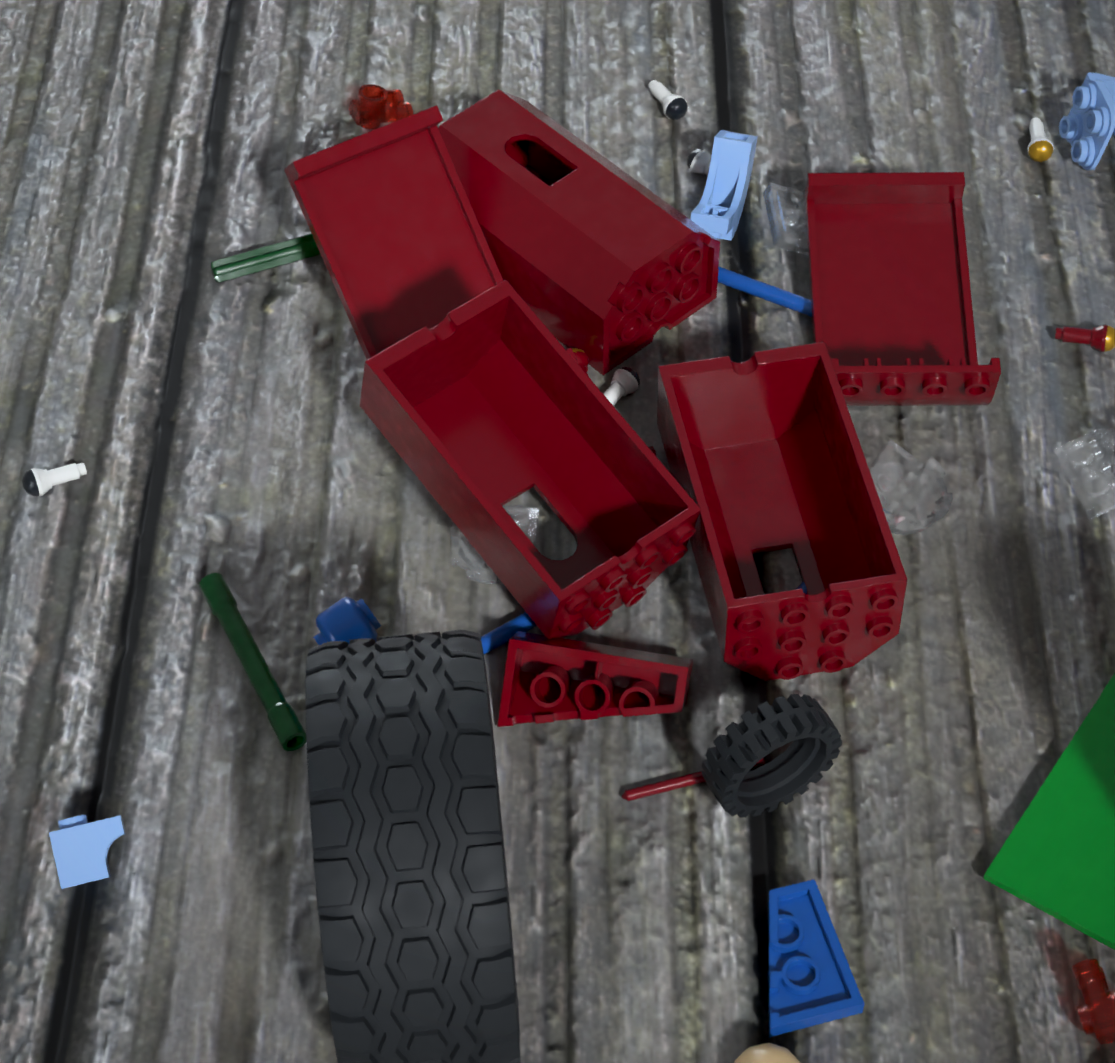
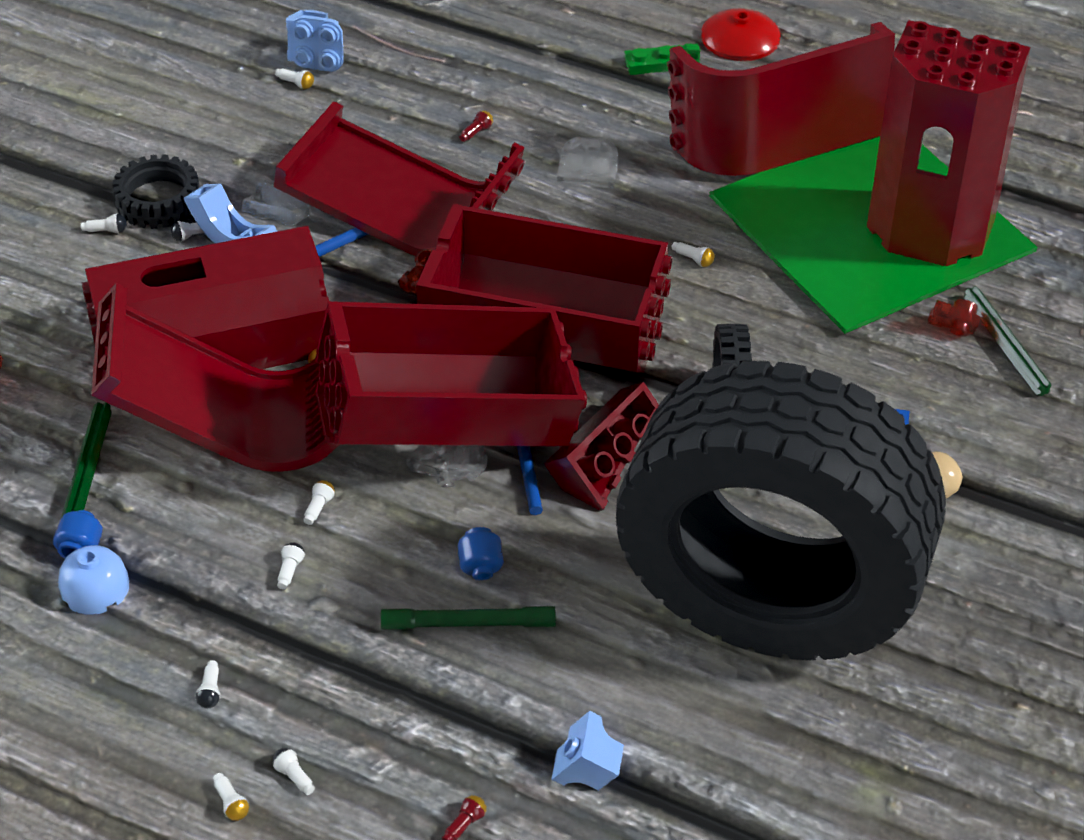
camera: 65 degrees left, 5 degrees down
none -> blue head [53,510,103,559]
none -> light blue cylinder [58,545,129,615]
none -> black tyre [112,154,200,229]
none -> white piece [277,542,305,590]
none -> white piece [303,480,335,525]
none -> white piece [672,242,715,267]

